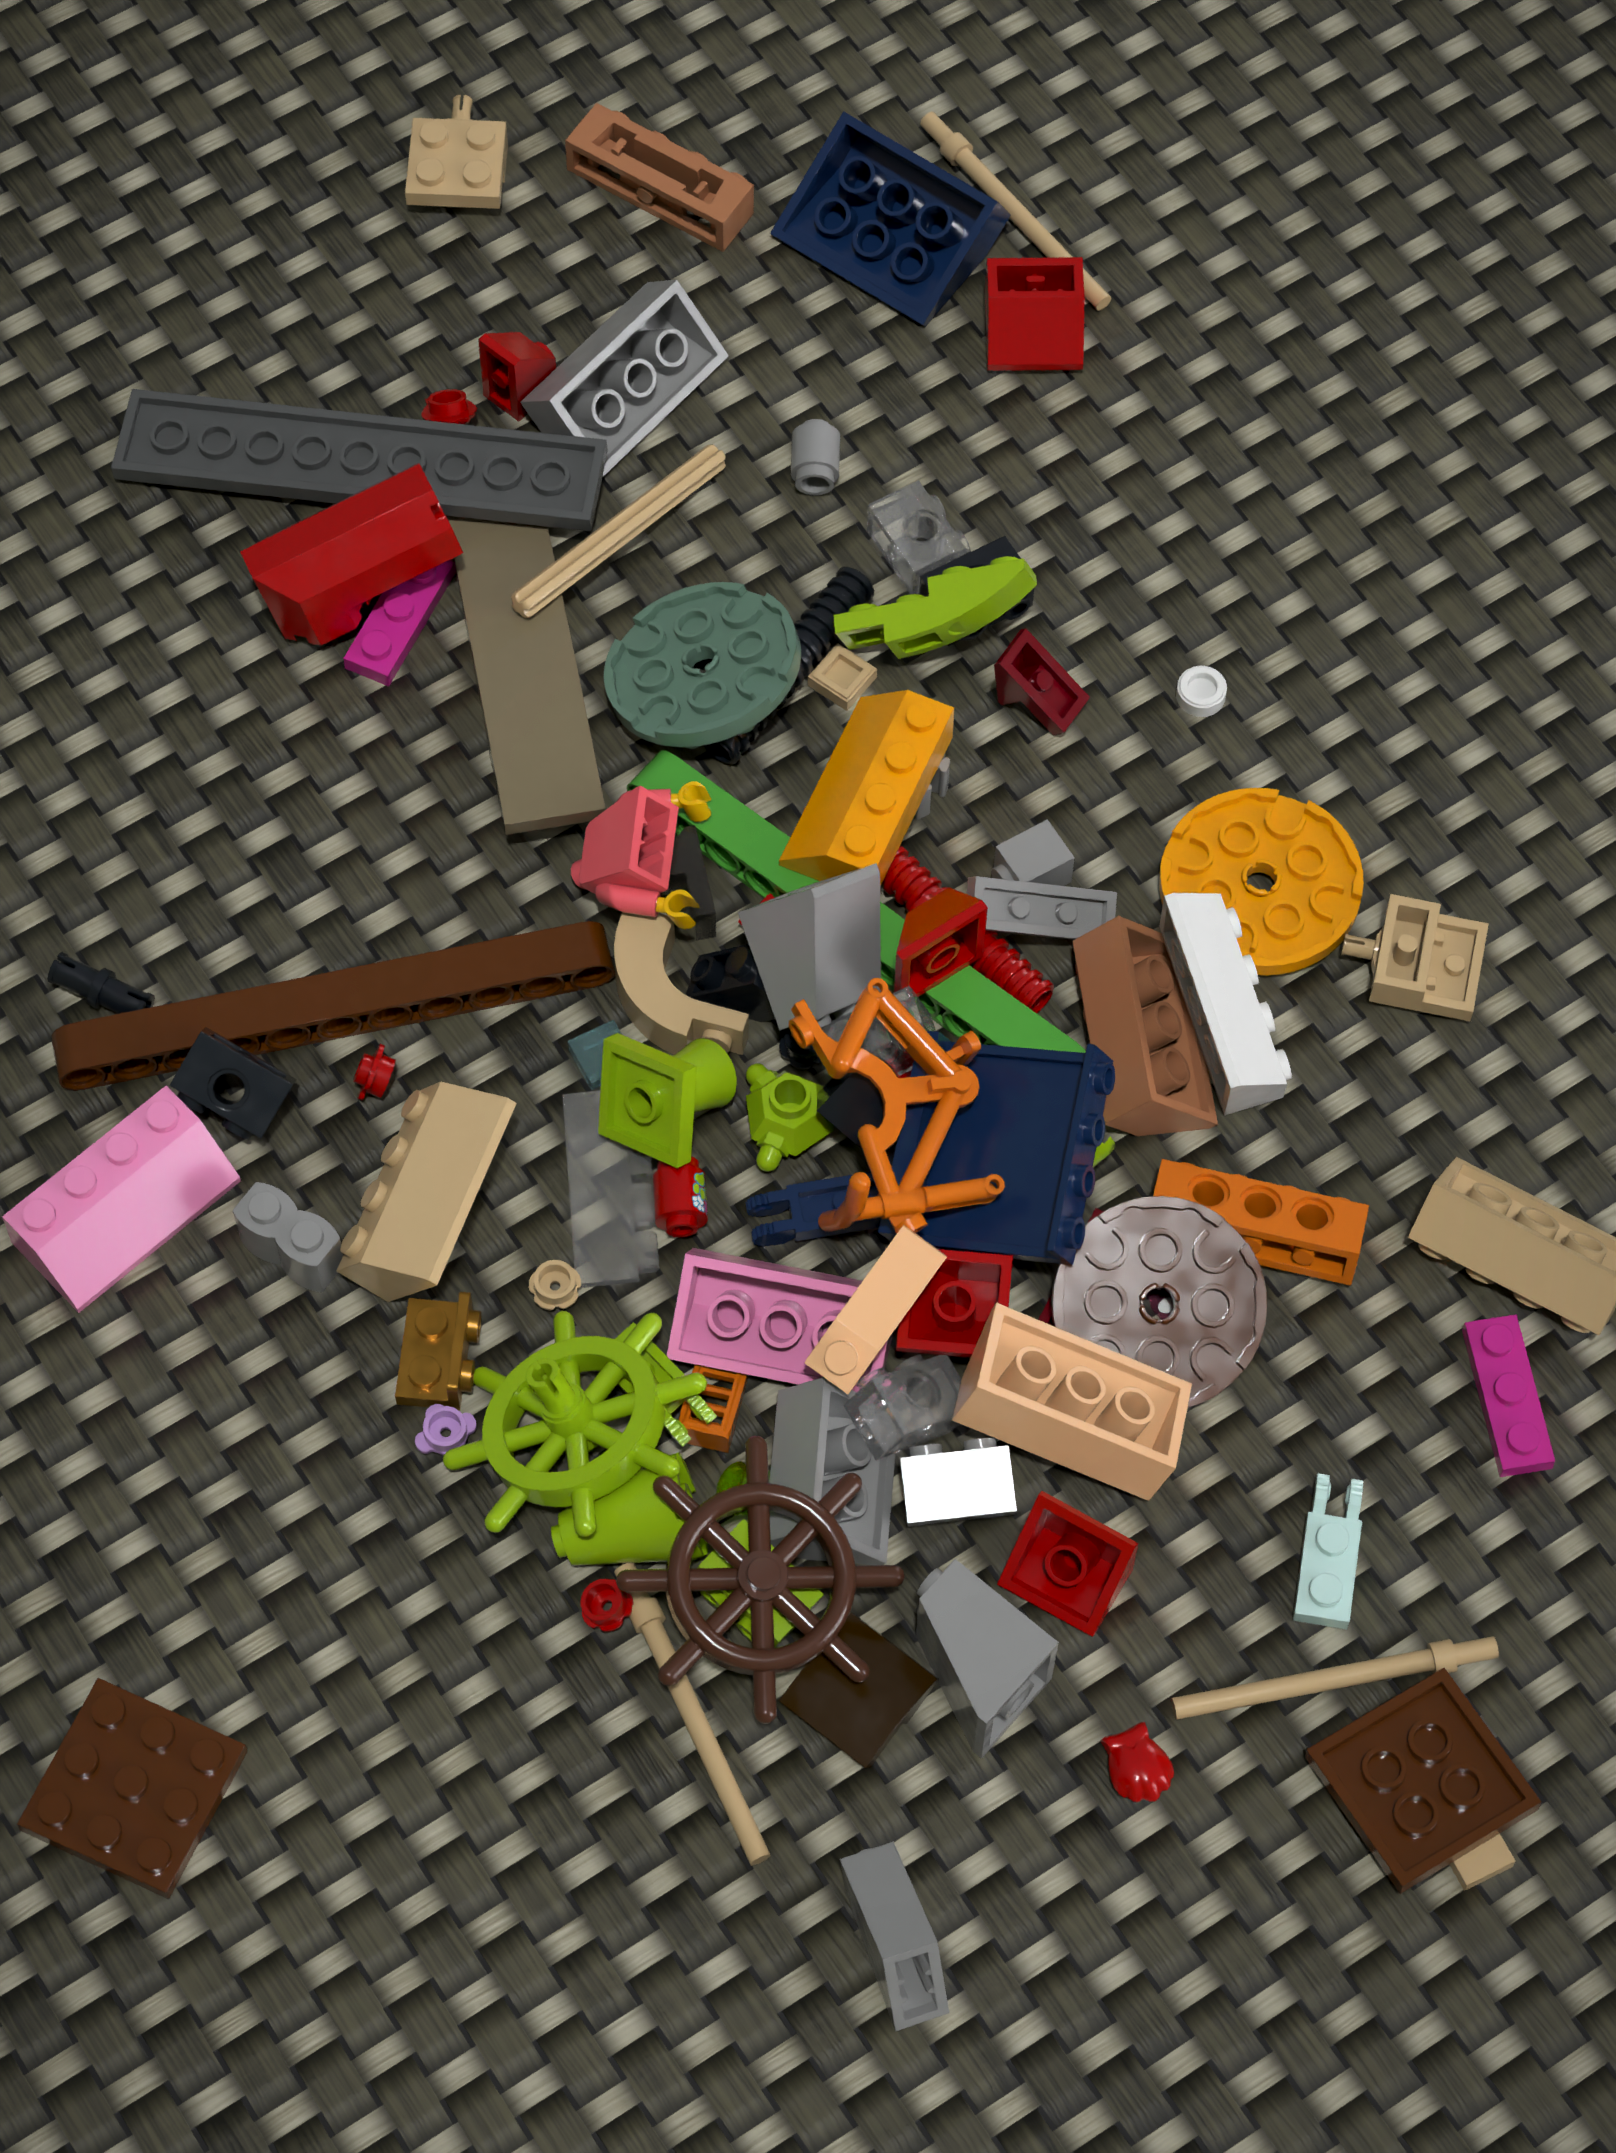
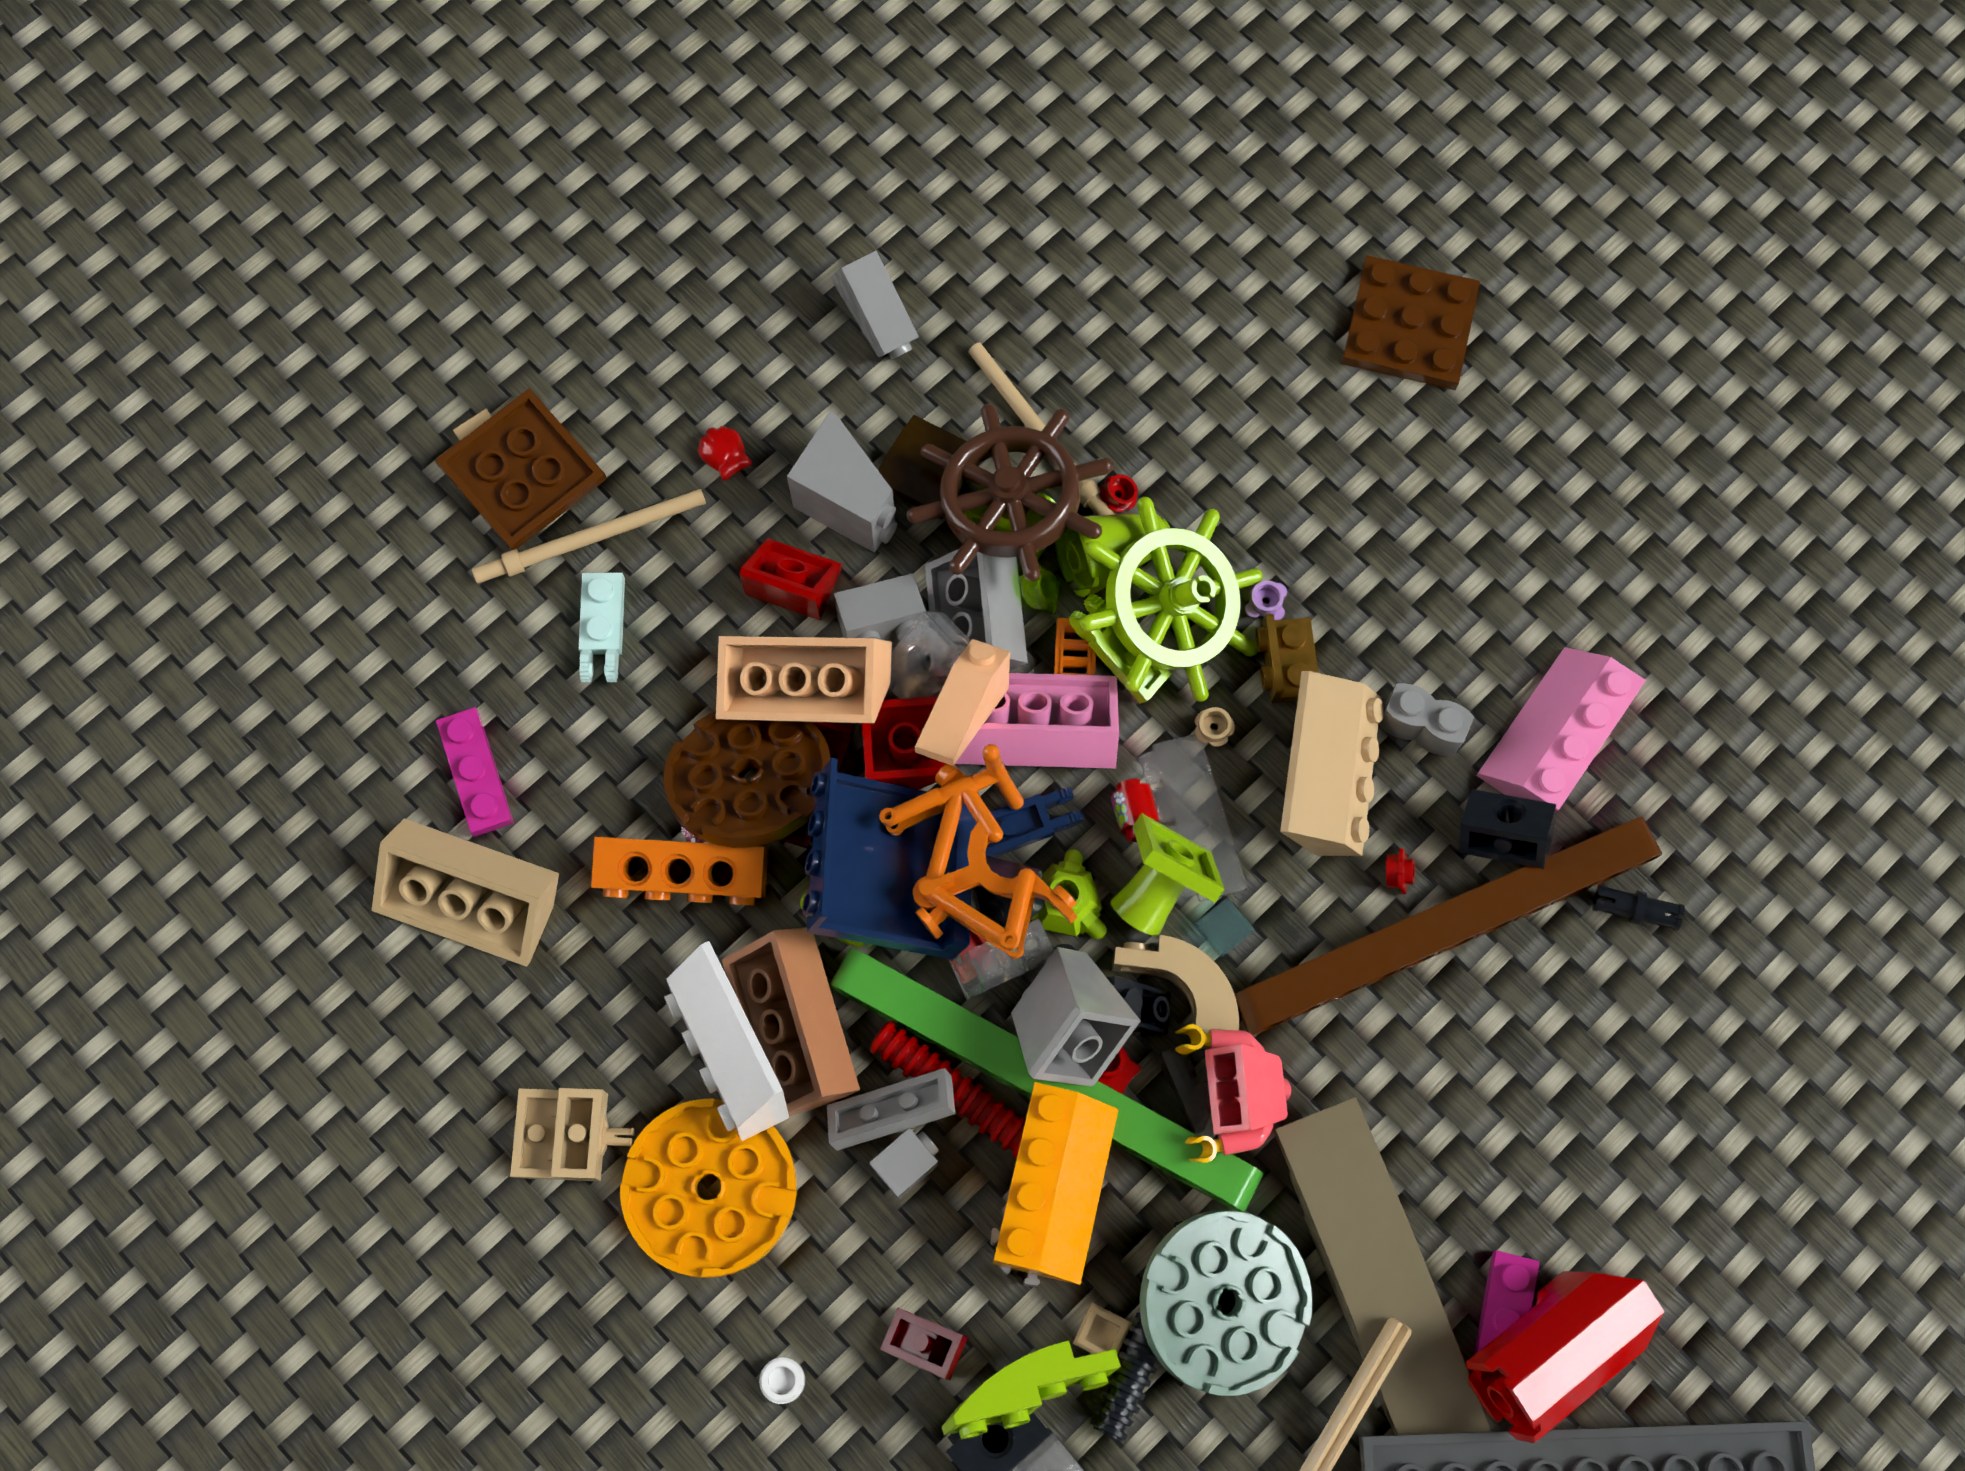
camera: 170 degrees right, 10 degrees up
red slope [894,887,988,1006] -> none

